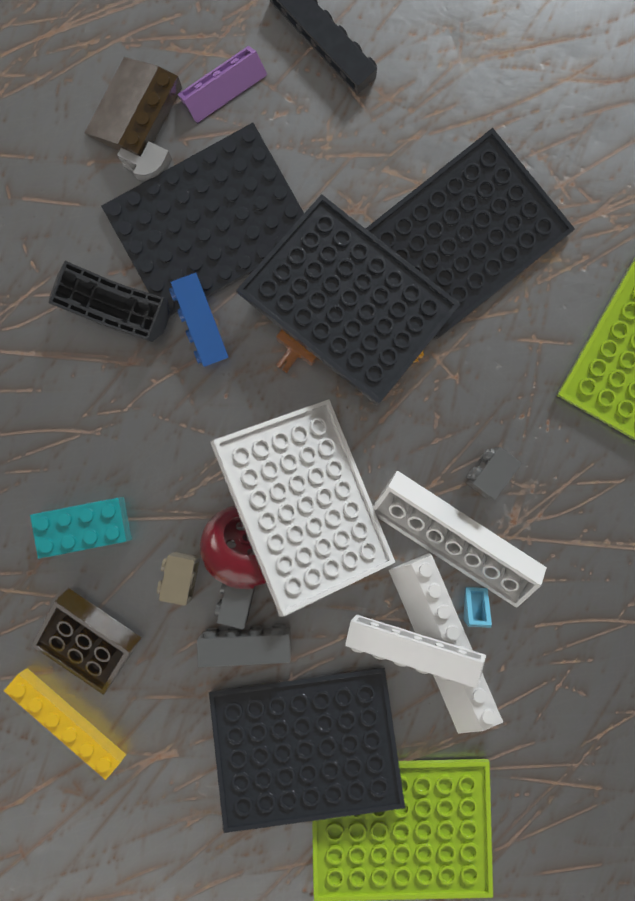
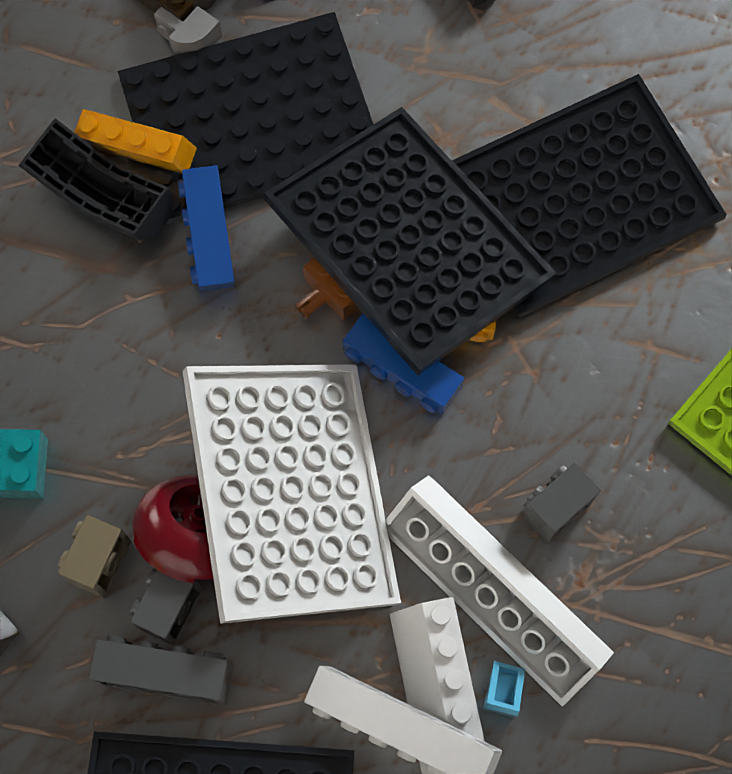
camera: 10 degrees right, 15 degrees down
none -> light orange brick [74,109,197,174]
none -> blue brick [343,313,464,415]

